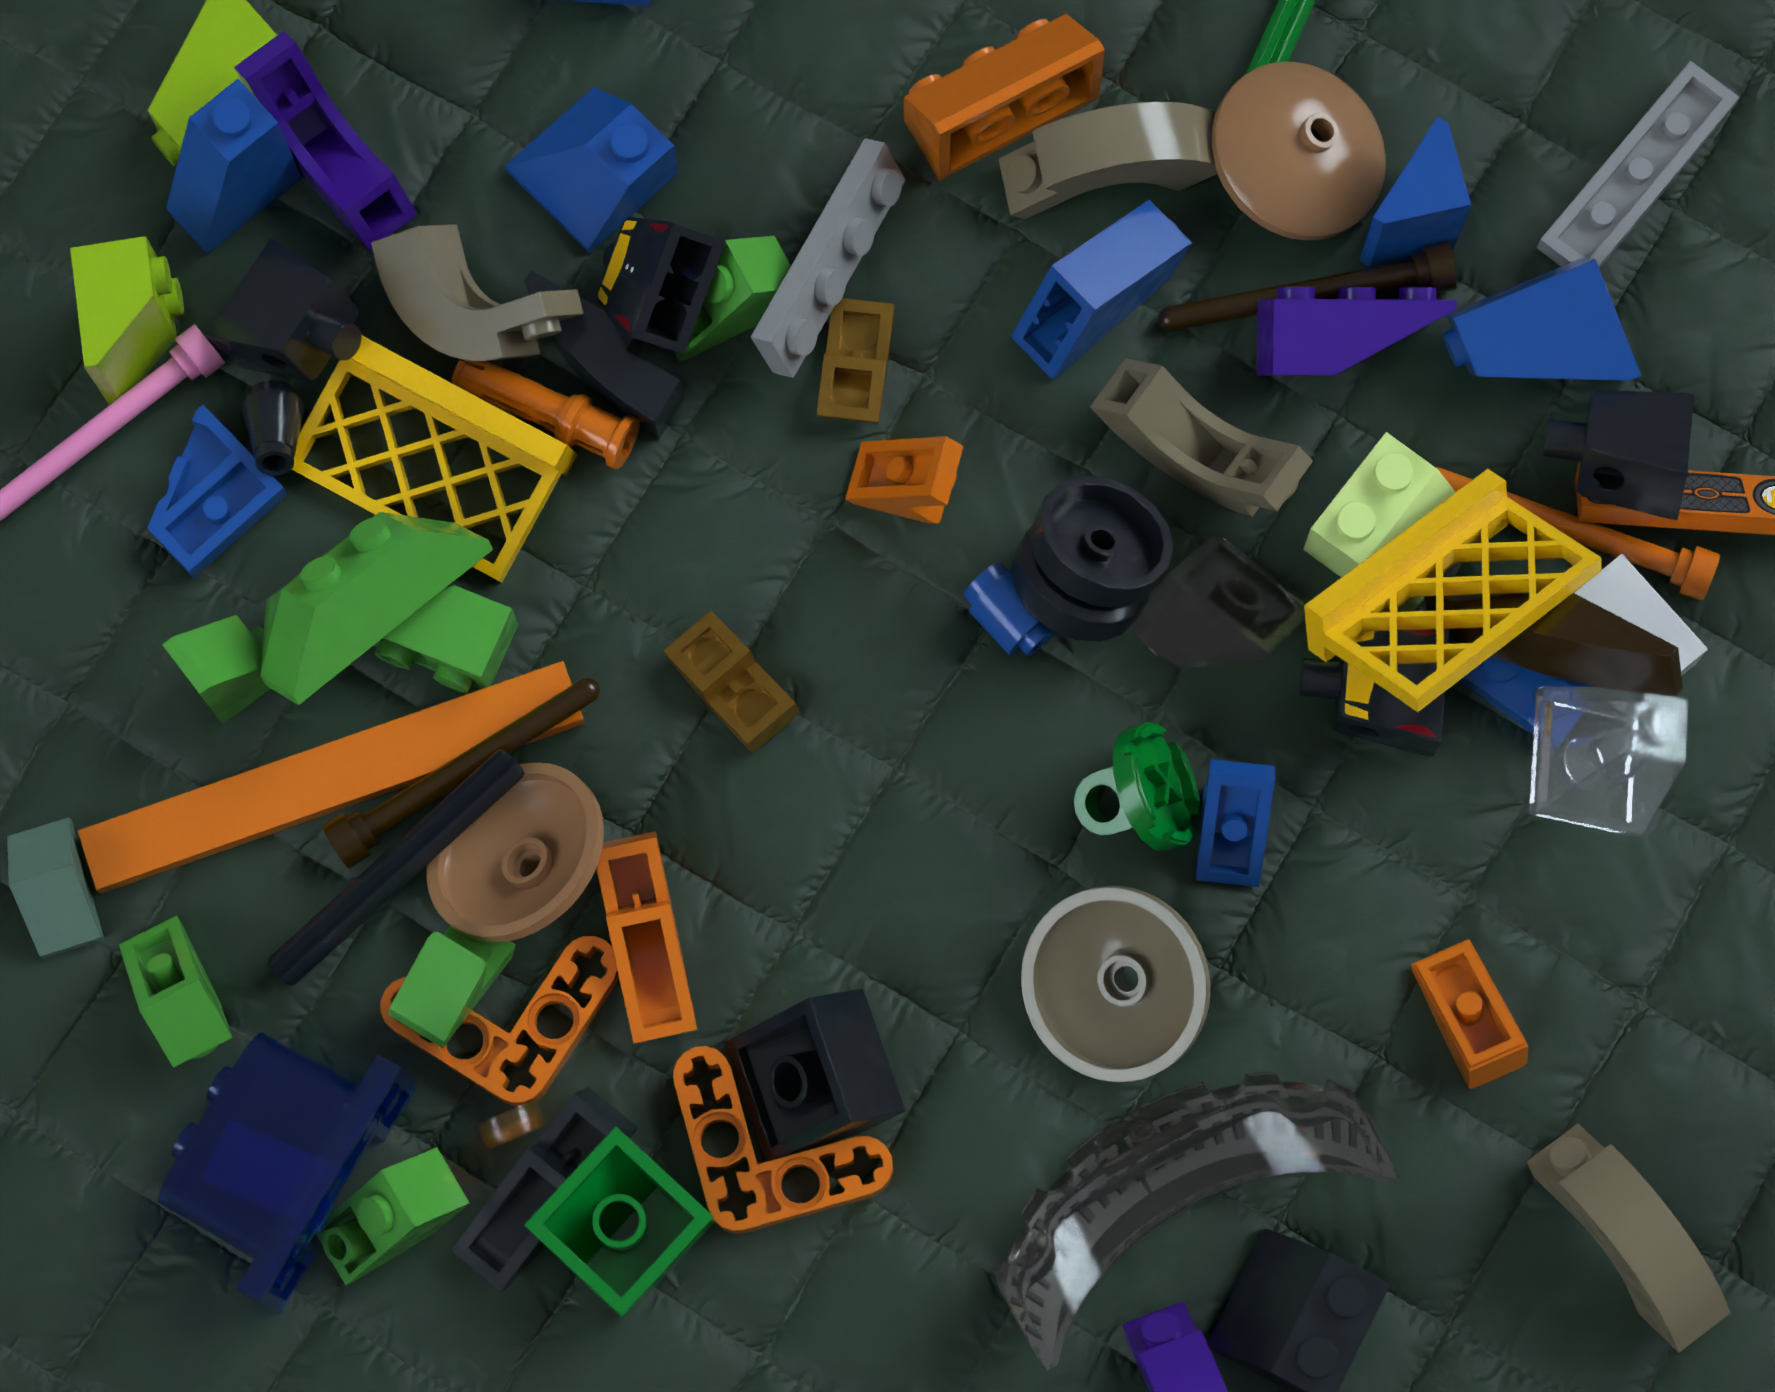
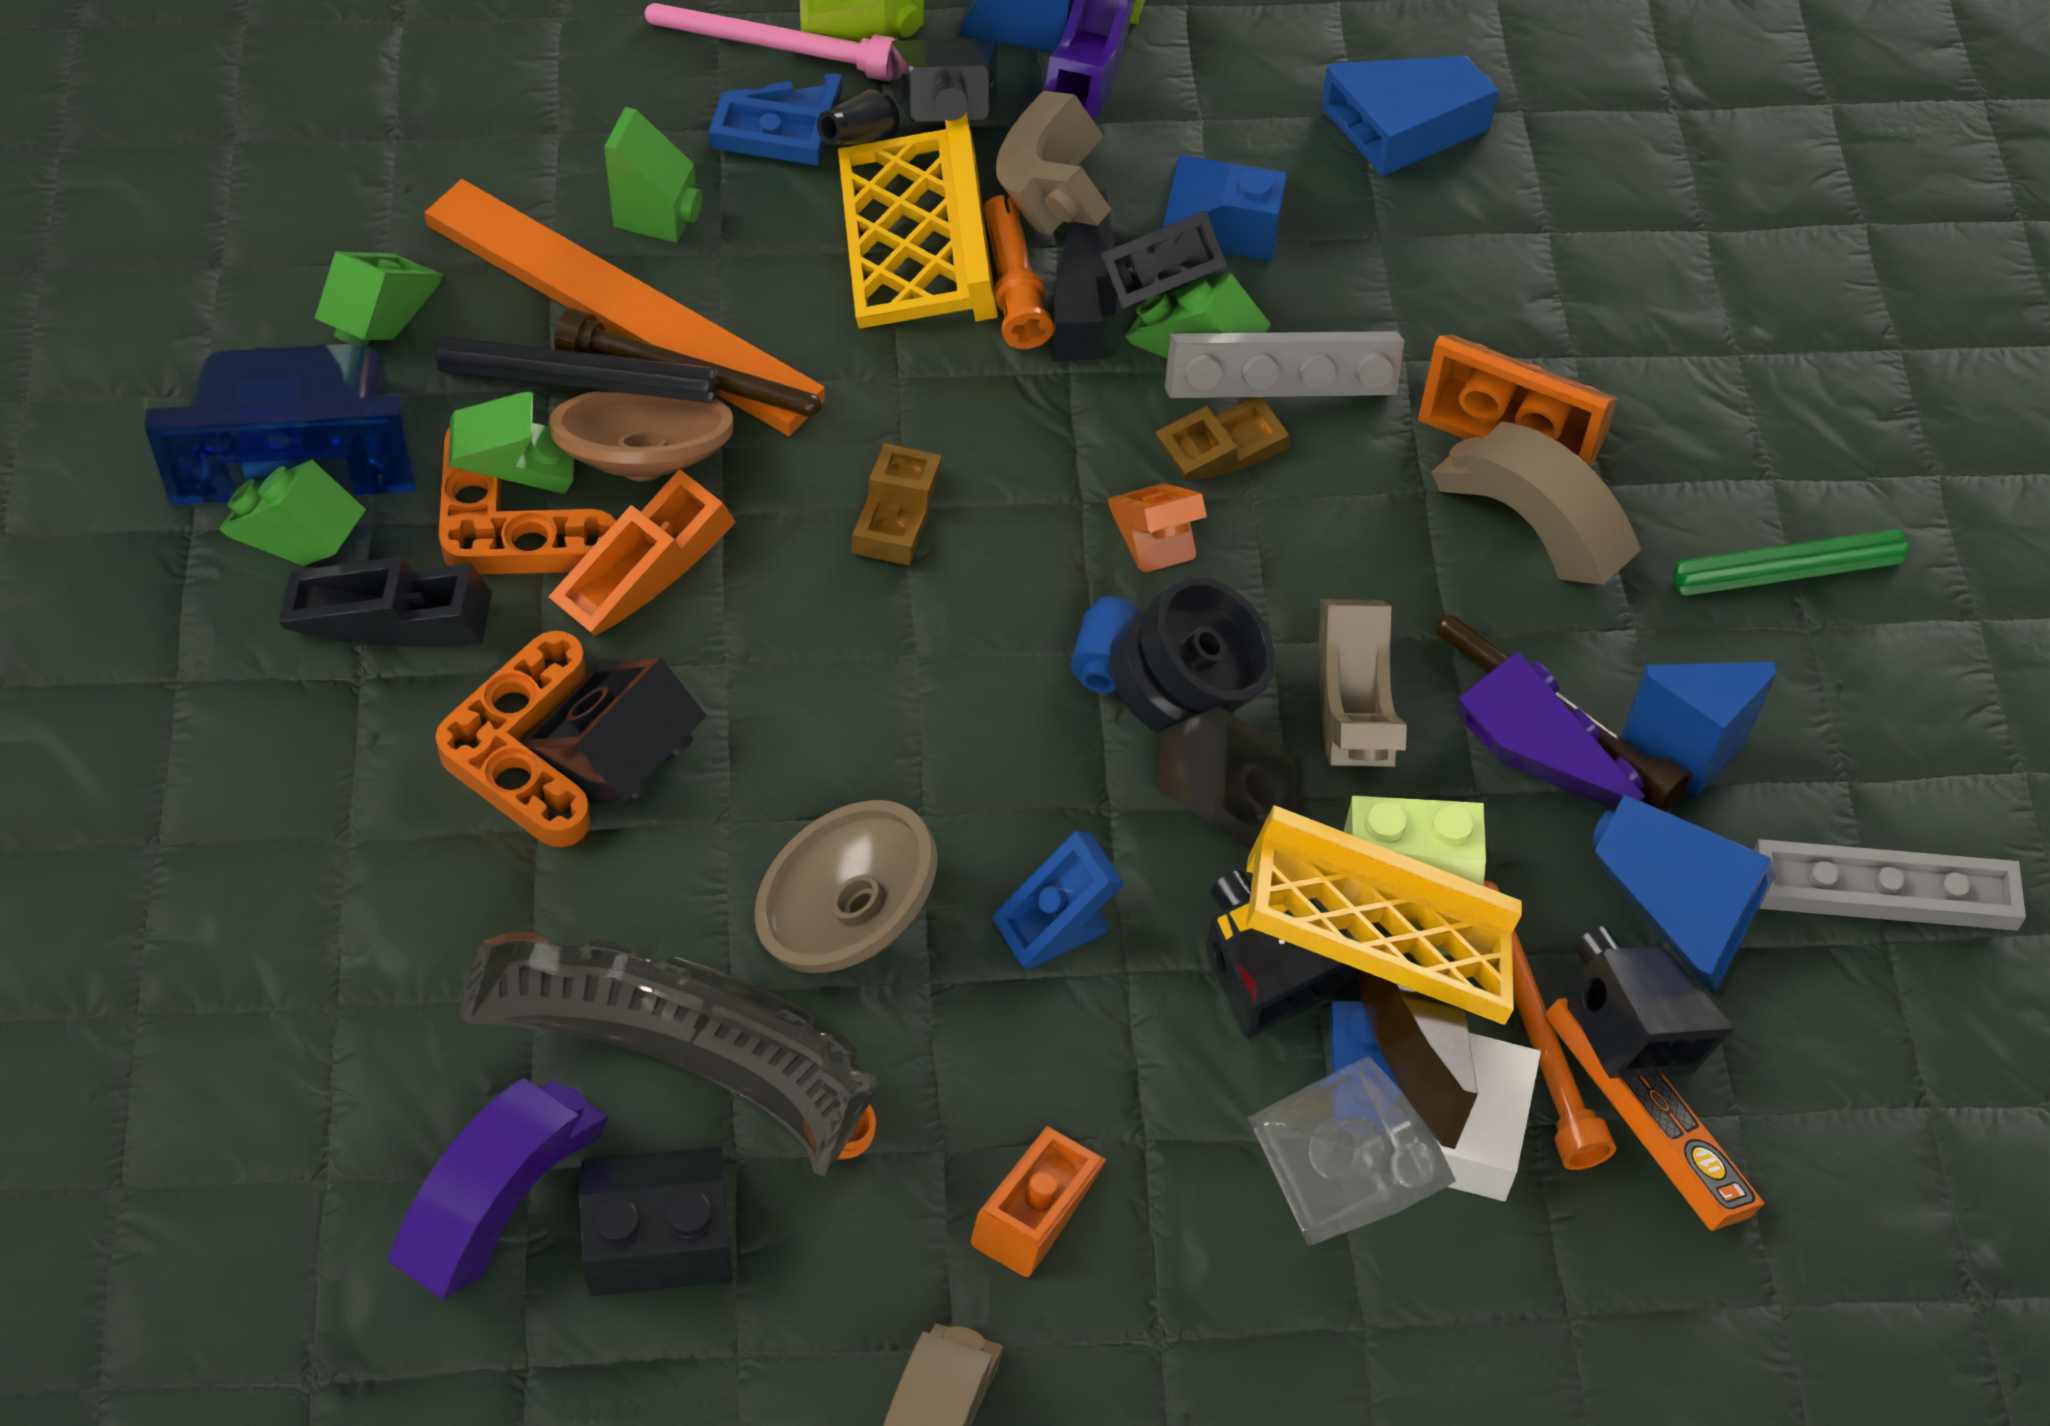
camera: 50 degrees right, 20 degrees down
sand green slope [7,817,105,959] -> none
bright green wedge [260,512,493,705] -> none
bright green slope [373,585,519,693] -> none
clear orange tile [477,1100,546,1149] -> none
green slope [524,1127,714,1321] -> none
blue slope [1011,200,1192,380] -> none
green tile [1074,722,1200,851] -> none
medium nougat dish [1211,62,1386,240] -> none

